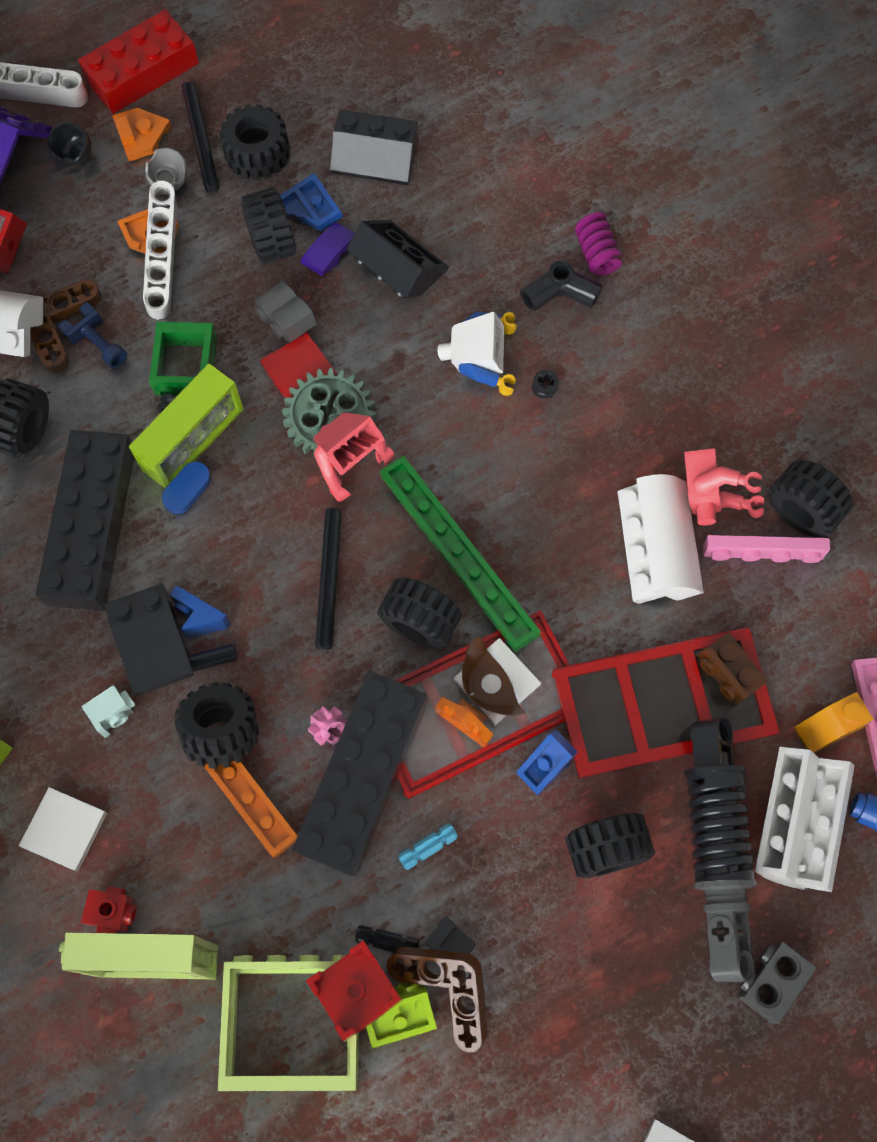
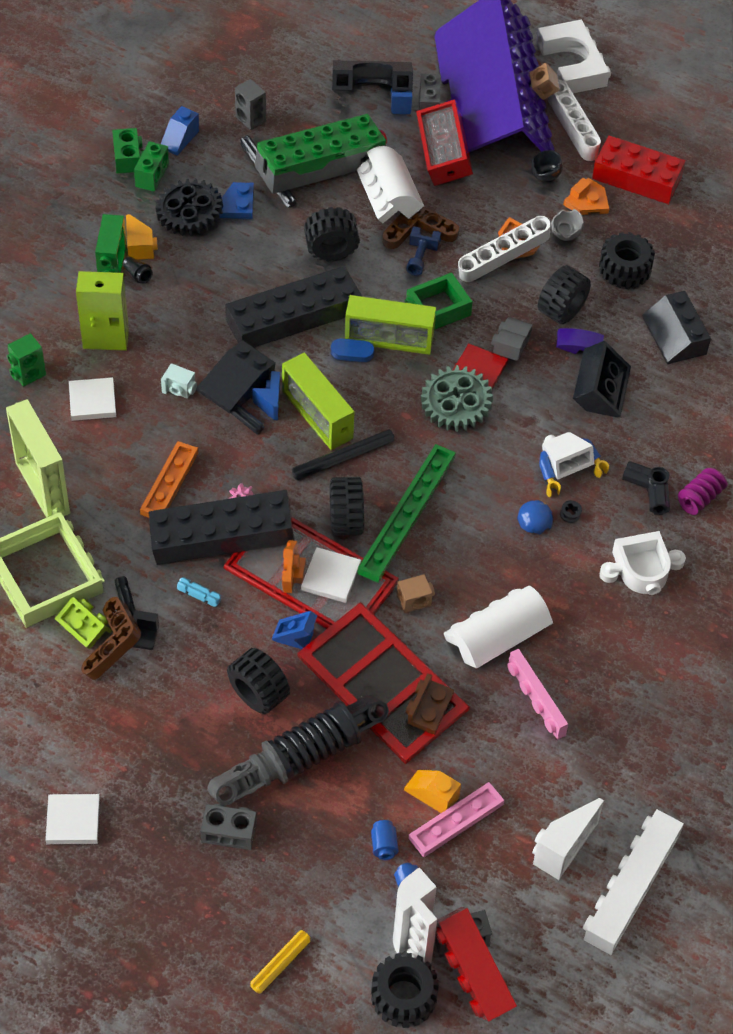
camera: 55 degrees right, 15 degrees down
red brick [81,886,137,934] -> none
black tyre [175,682,259,769] -> none
black axle [181,80,219,192] -> none
blue wing [280,173,343,231] -> none
red panel [305,940,402,1042] -> none
coral torso [313,412,395,502] -> none
reddish brown piece [462,636,525,716] -> none
coral torso [684,449,764,526] -> none
white brick [755,747,854,892] -> none
black tyre [768,459,853,538] -> none
none -> lime brick [282,352,355,450]
none -> medium nougat brick [397,574,435,613]
none -> blue hair [517,500,553,534]
none -> white piece [600,531,686,595]

